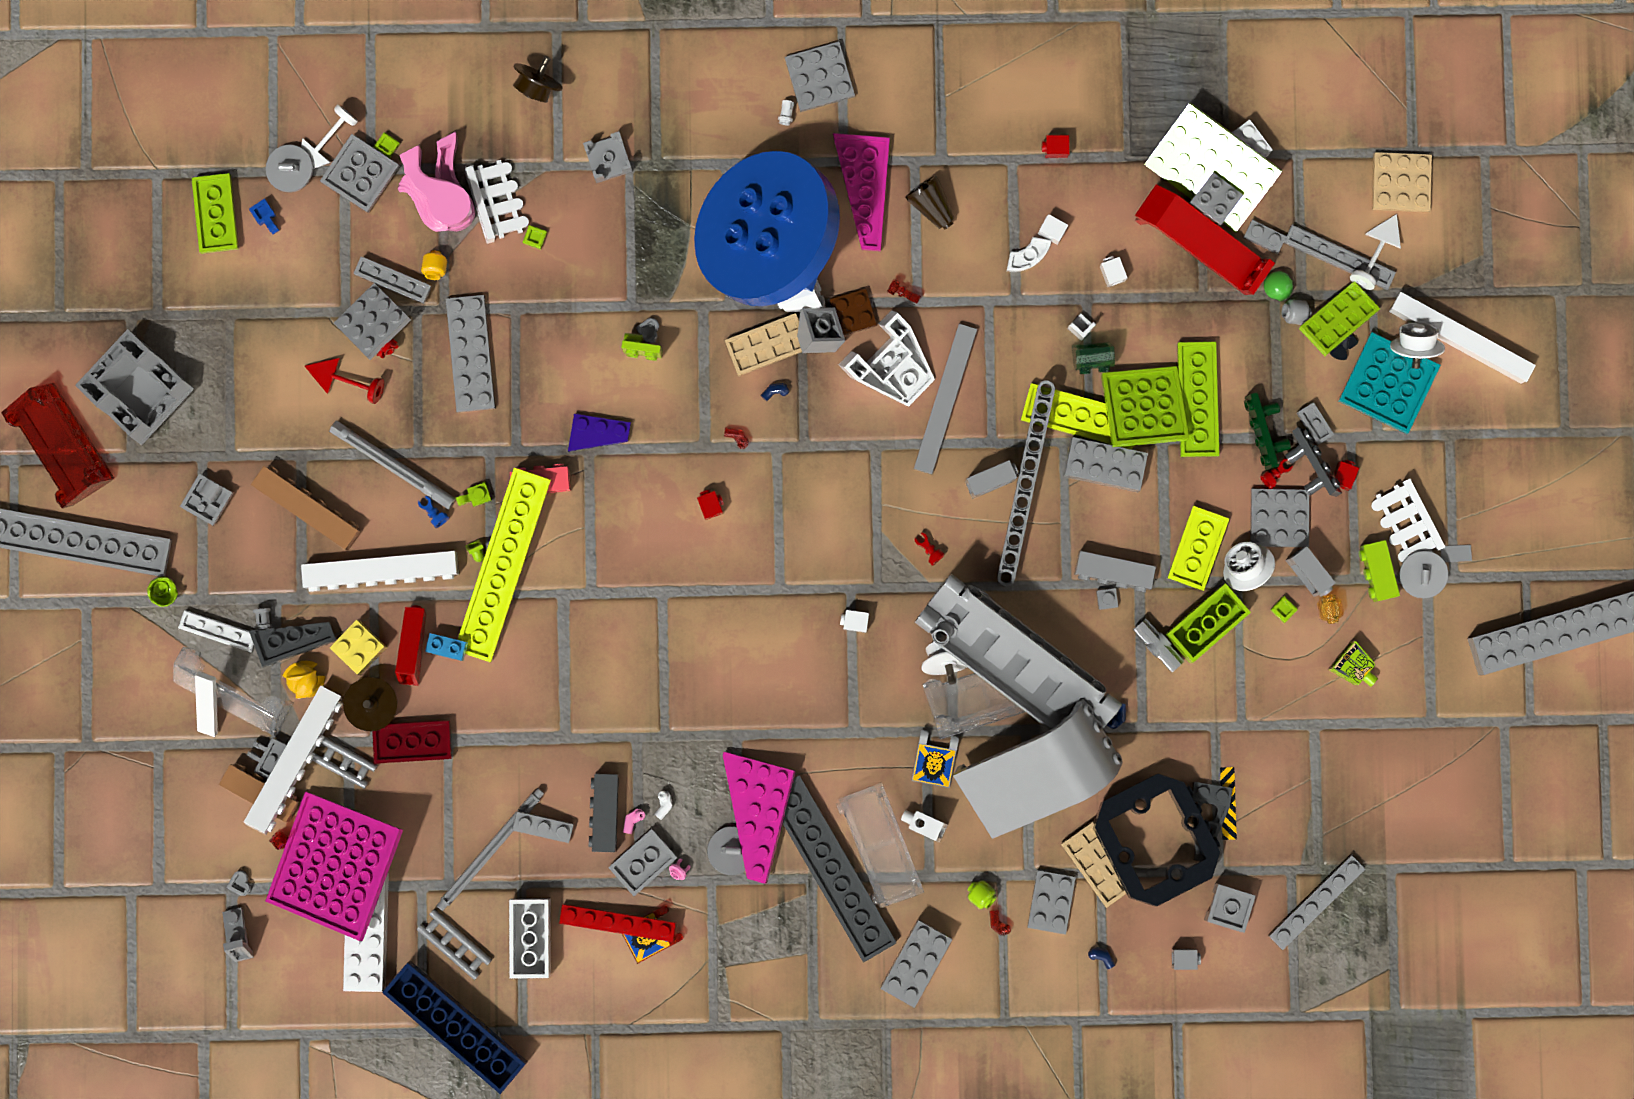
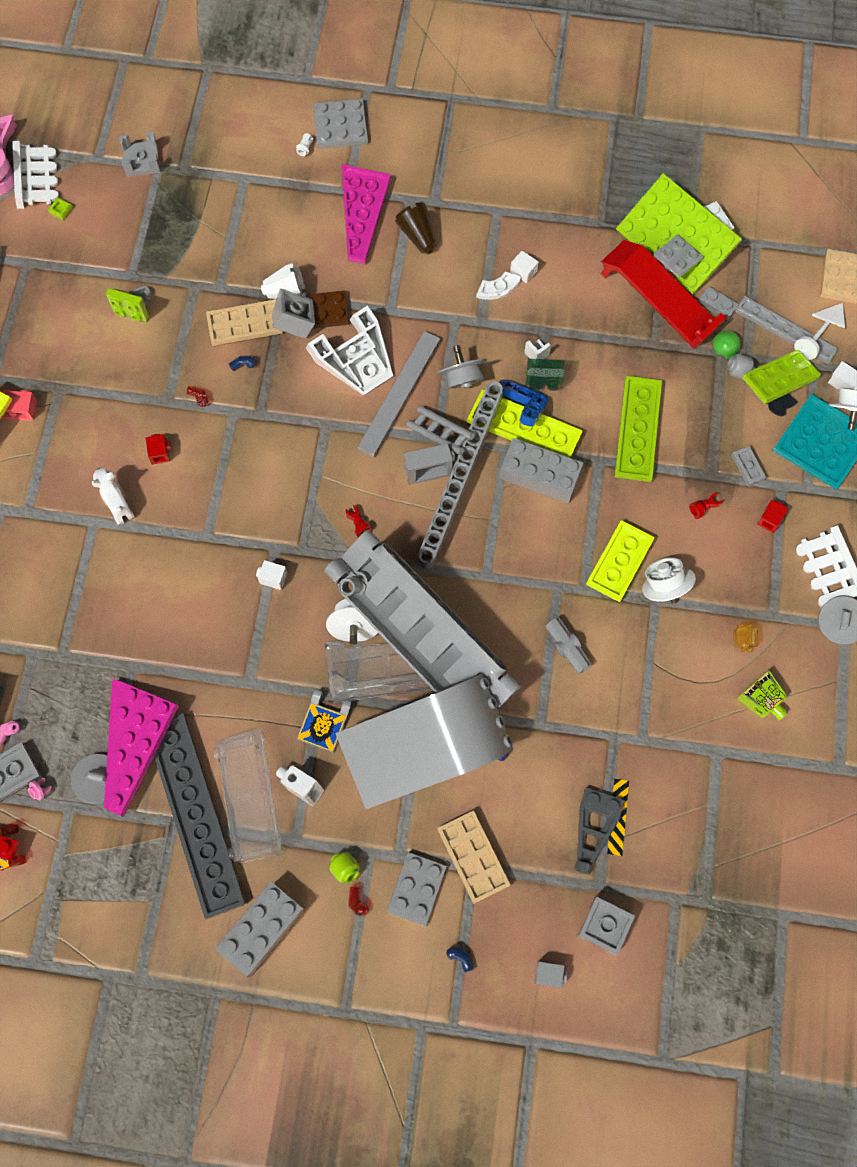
camera: 10 degrees right, 15 degrees down
dark brown piece [513,56,563,103] -> none
dark purple wing [568,414,631,452] -> none
white arm [655,791,673,820] -> none
blue piece [694,151,840,306] -> none
clear red piece [887,279,921,304] -> none
red brick [1041,135,1069,158] -> none
light grey brick [1074,551,1156,593] -> none
black panel [1093,774,1221,907] -> none
light grey plate [1096,588,1118,610] -> none
white brick [1100,256,1127,287] -> none
lime plate [1101,366,1189,447] -> none
dark blue arm [1107,704,1126,729] -> none
lime brick [1165,583,1251,663] -> none
dark green plate [1244,392,1291,470] -> none
light grey plate [1250,489,1309,548] -> none
light grey plate [1268,855,1365,950] -> none
lime tile [1270,596,1298,623] -> none
dark grey plate [1285,427,1342,497] -> none
light grey window [1285,546,1336,597] -> none
lime brick [1359,540,1400,602] -> none
none -> white animal [92,468,135,525]
none -> light grey bar [406,406,475,455]
none -> light grey piece [437,345,487,389]
none -> blue beam [499,380,549,427]

